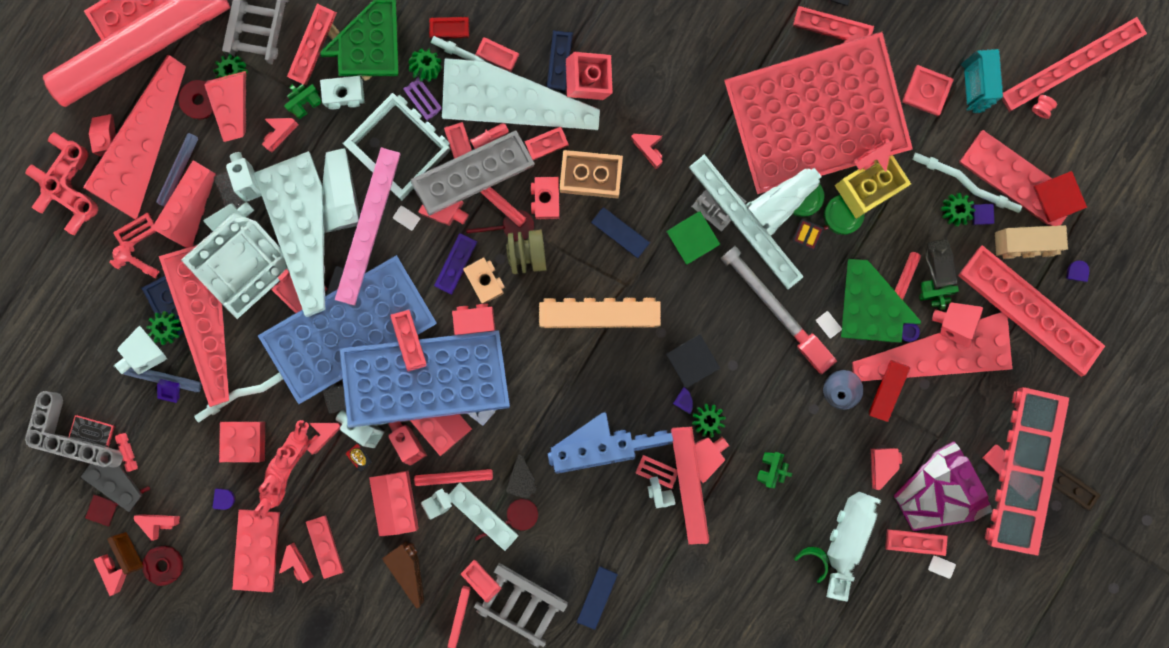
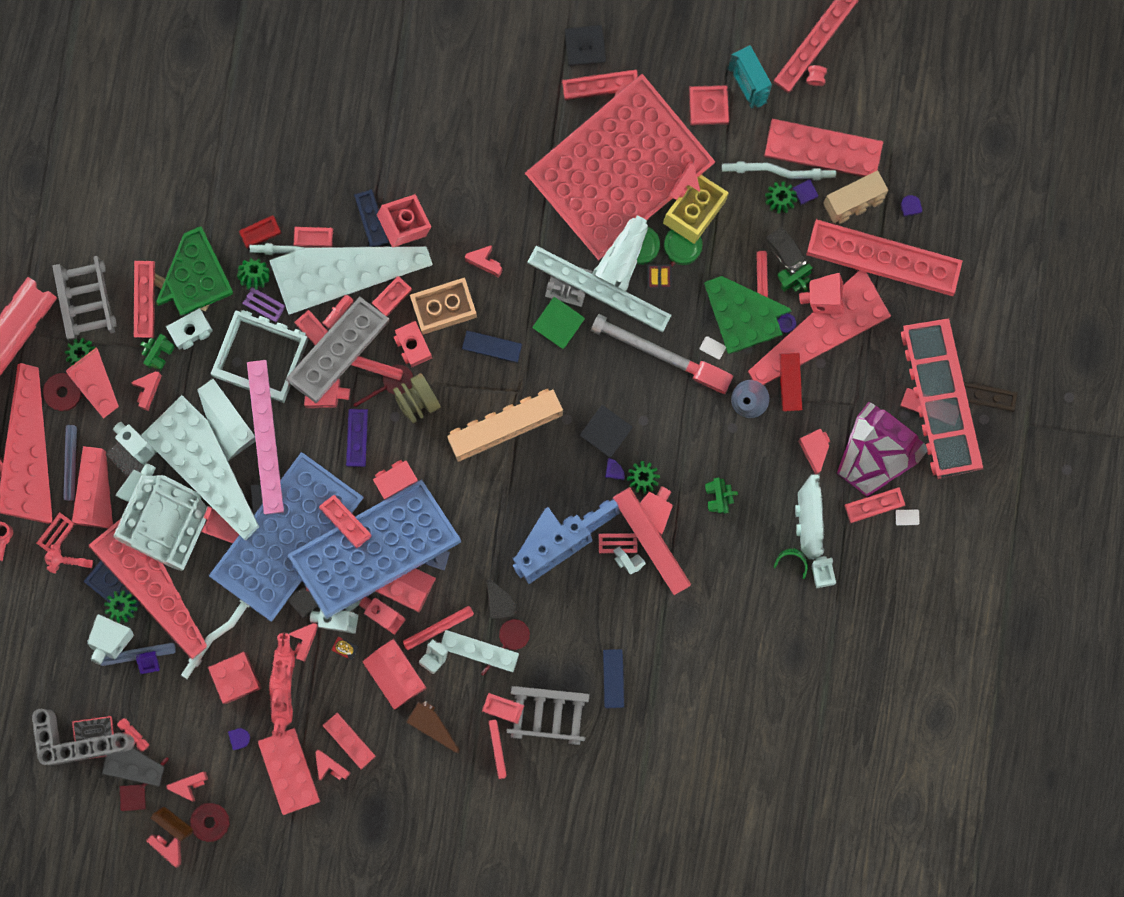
camera: 25 degrees left, 5 degrees down
white sticker [393,206,420,231] -> none
light nougat brick [463,258,505,304] -> none
red tile [1033,171,1087,223] -> none

